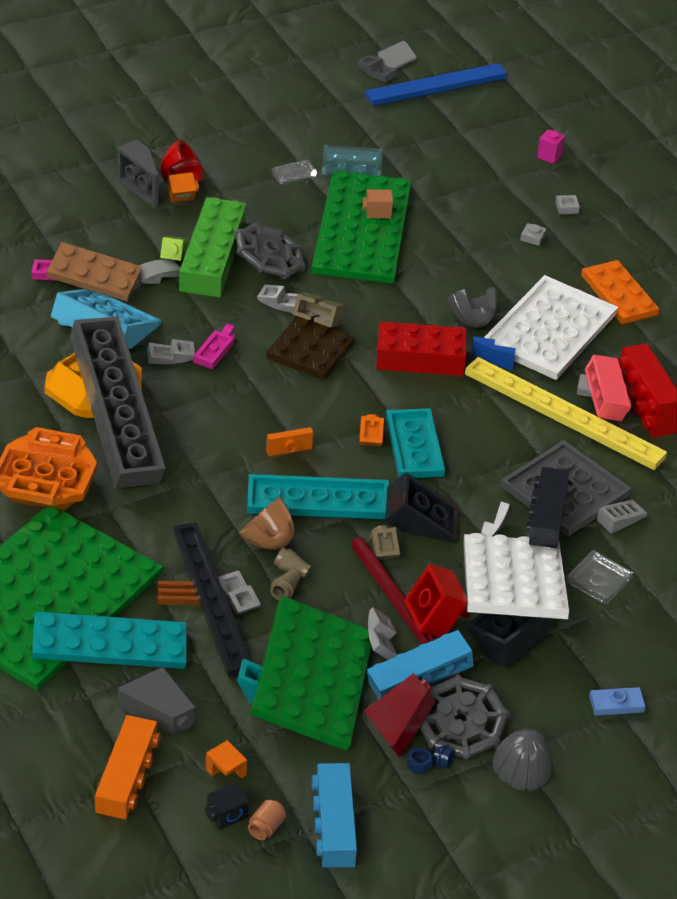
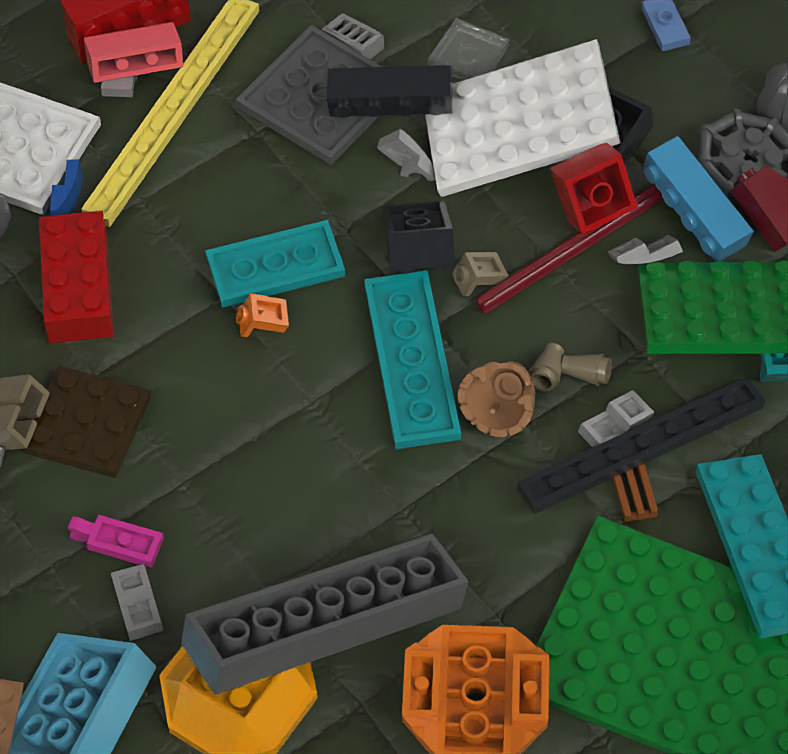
camera: 95 degrees left, 15 degrees up
orange plate [266,427,313,457] -> none

